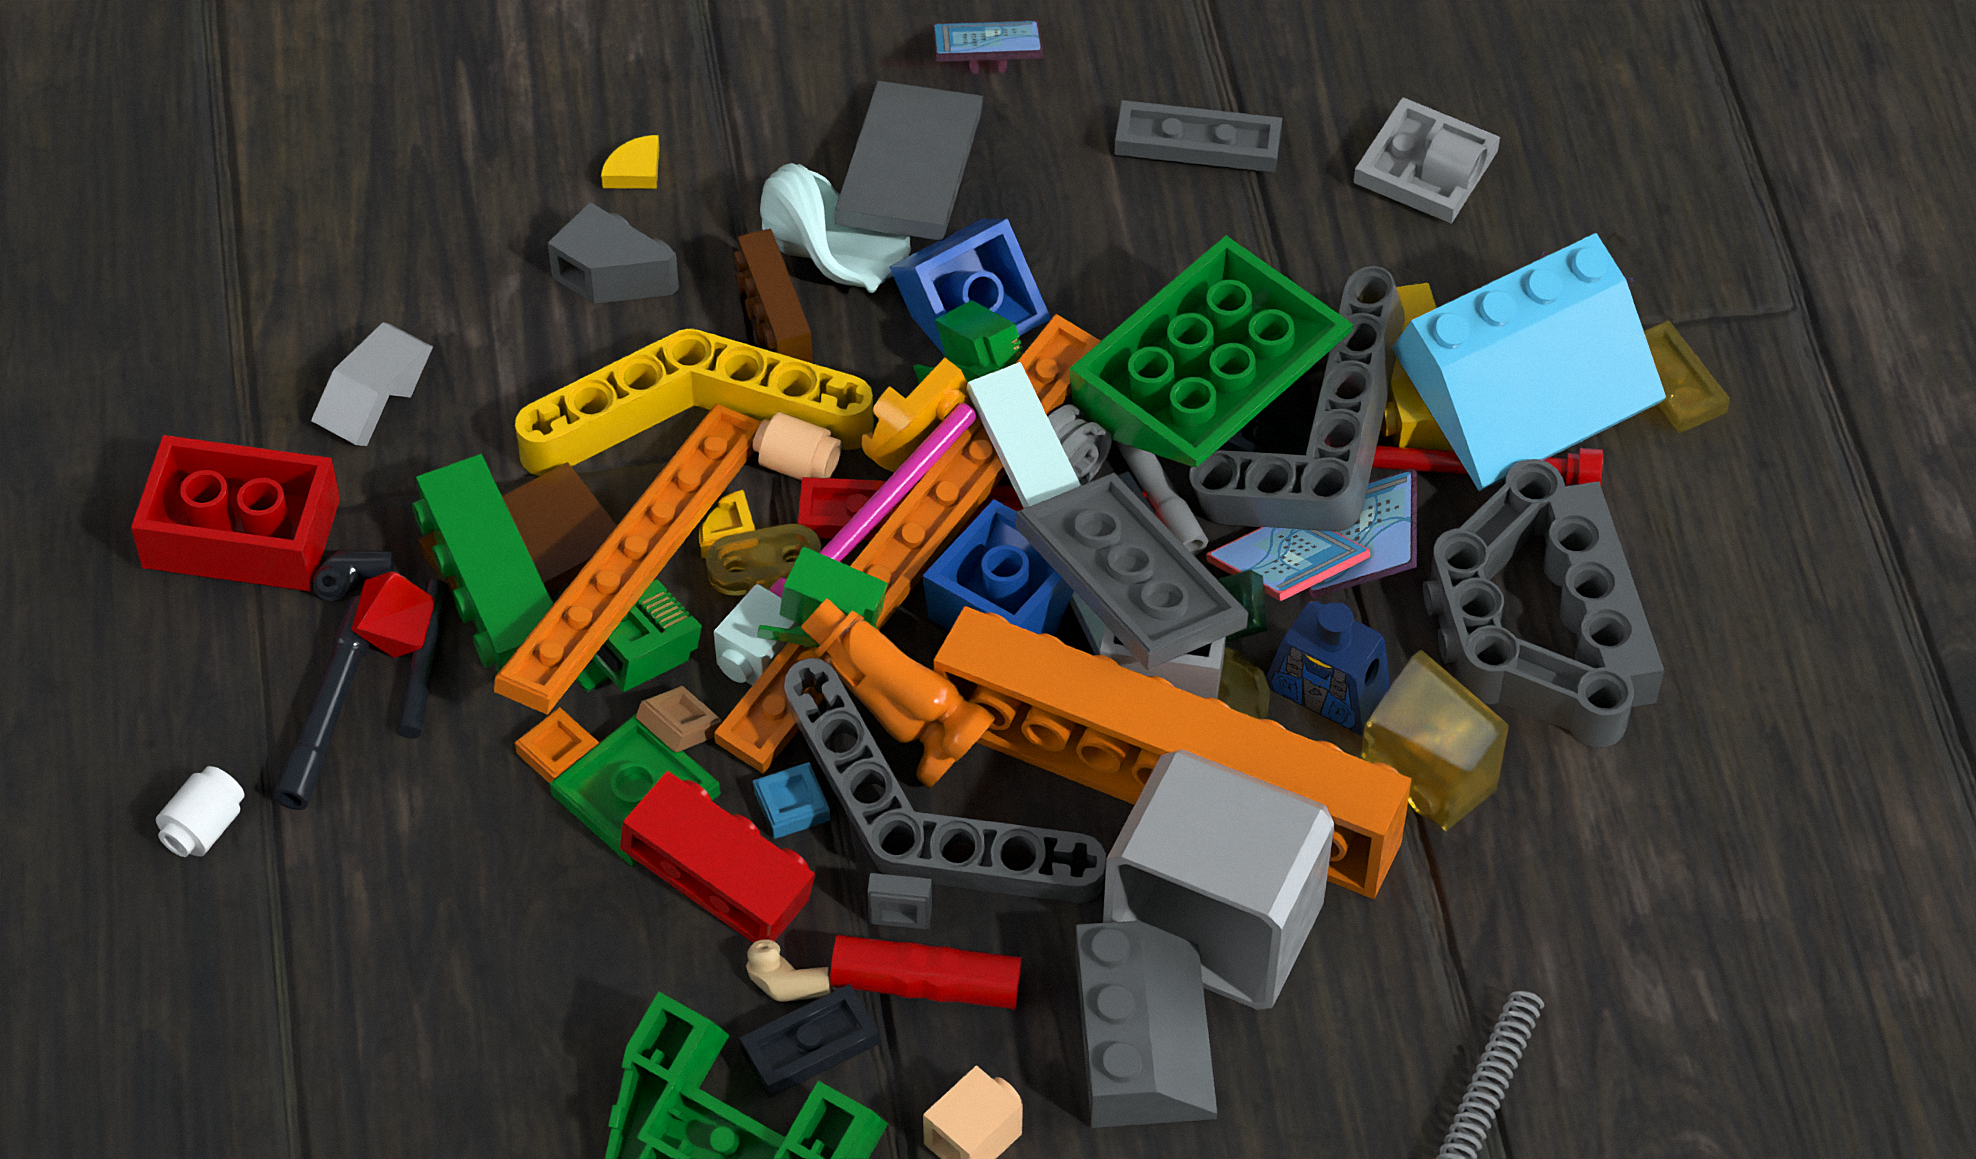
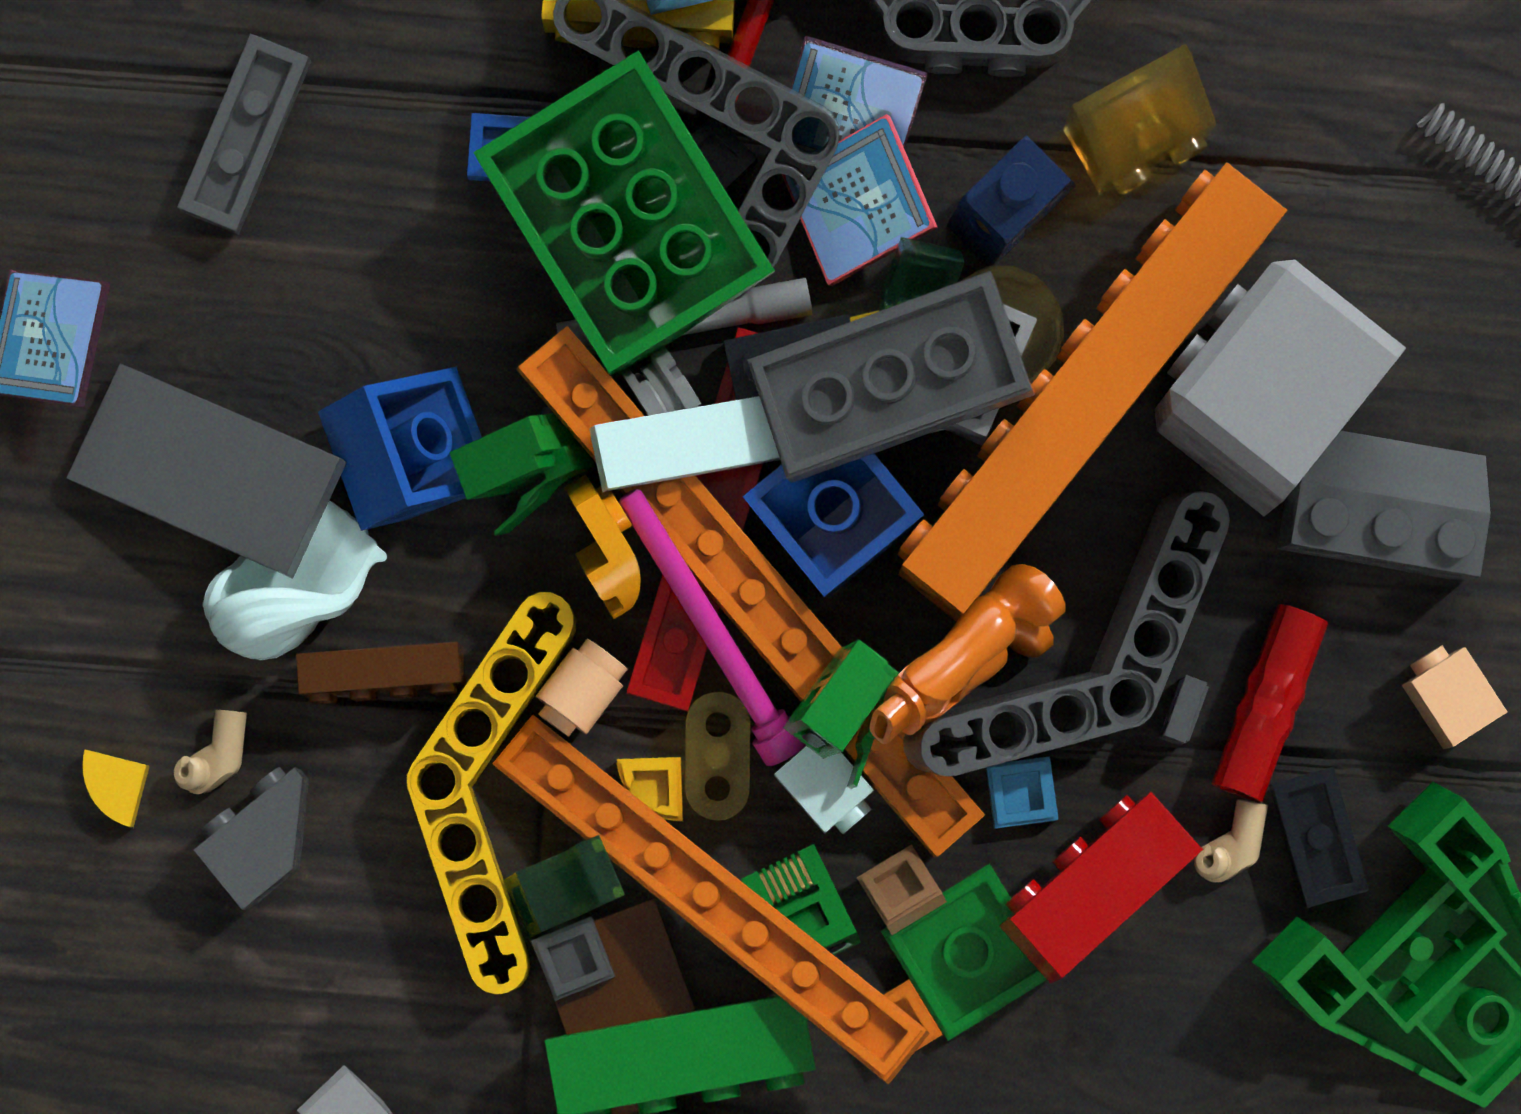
camera: 75 degrees left, 30 degrees up
none -> tan arm [174,710,247,794]
none -> clear green slope [504,835,625,939]
none -> dark grey tile [531,917,616,1001]

